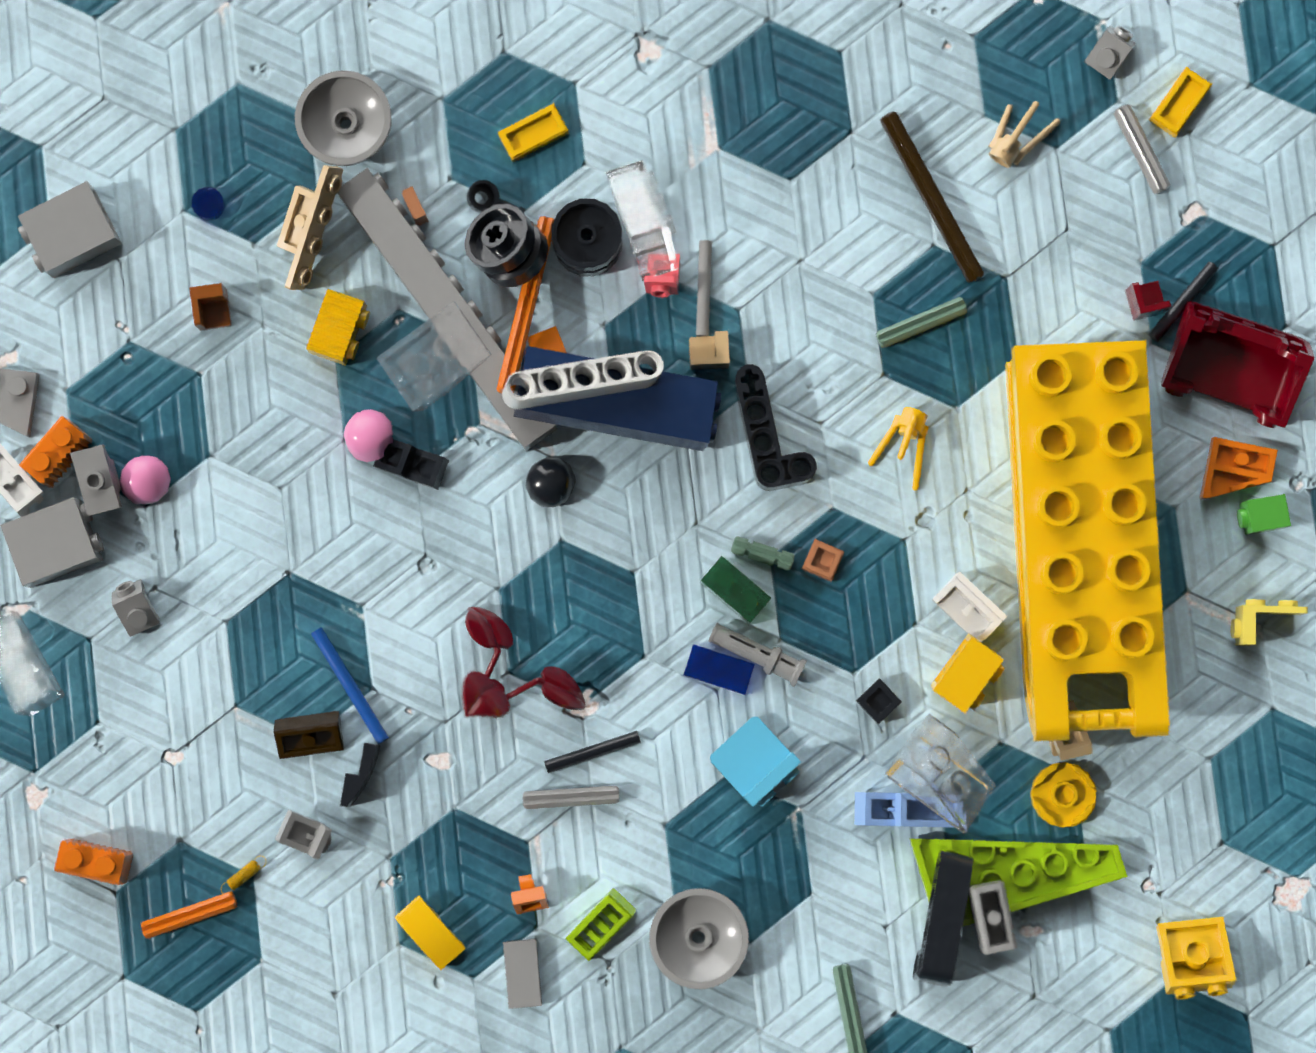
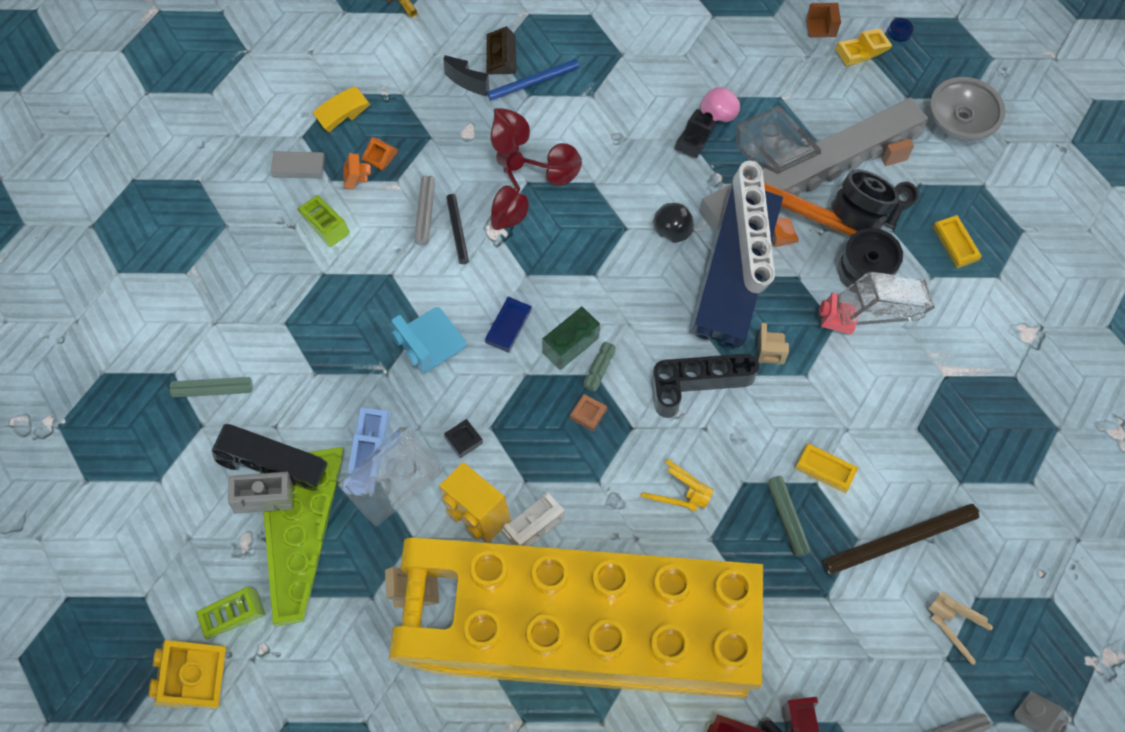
camera: 95 degrees right, 20 degrees down
light grey bracket [275,809,332,859] -> none
tan bracket [277,165,343,290] -> none
yellow brick [306,289,370,366] -> none
light grey dish [649,888,749,989] -> none
light grey bar [696,240,712,337] -> none
light grey pin [708,623,807,687] -> none
yellow tile [1030,762,1096,828] -> none
none -> lime slope [196,586,265,639]
none -> orange slope [361,137,399,170]
none -> yellow tile [795,443,859,494]
none -> yellow slope [835,28,892,66]

